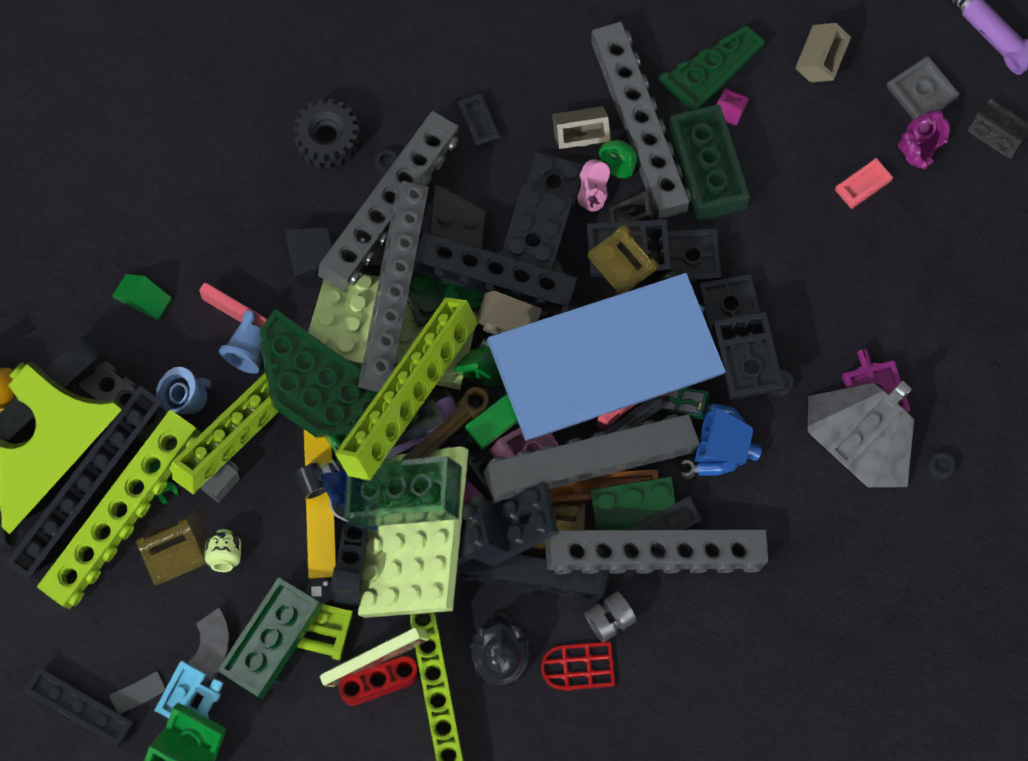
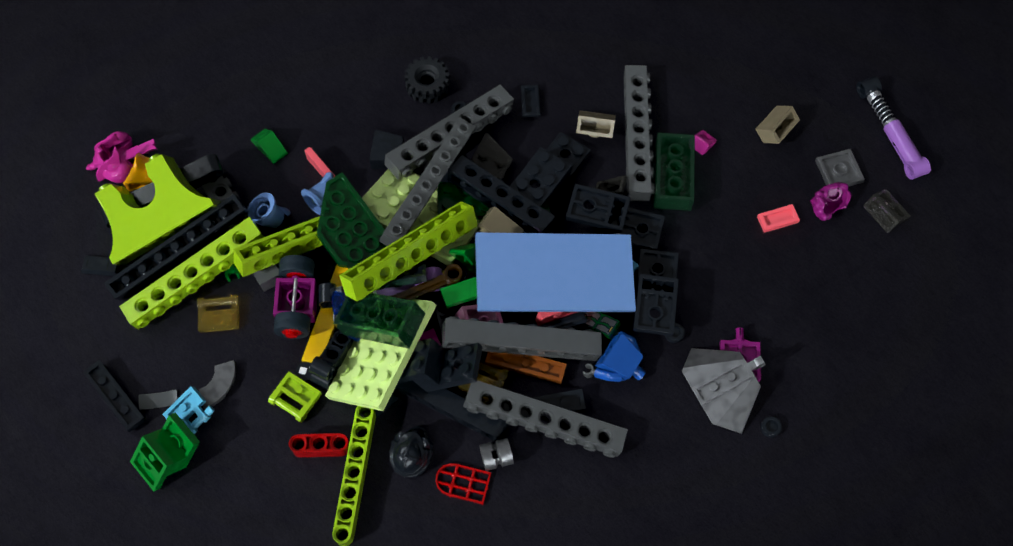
camera: 20 degrees right, 5 degrees down
yellowish green head [205,529,242,572] -> none
plate [217,577,324,699] -> none
yellowish green tile [320,628,429,687] -> none
bright pink piece [577,159,610,212] -> none
clear yellow plate [588,225,659,294] -> none
dark green wing [590,476,675,531] -> none
green hair [599,140,638,178] -> none
dark green wing [658,26,765,113] -> none
none -> brick [273,255,318,339]

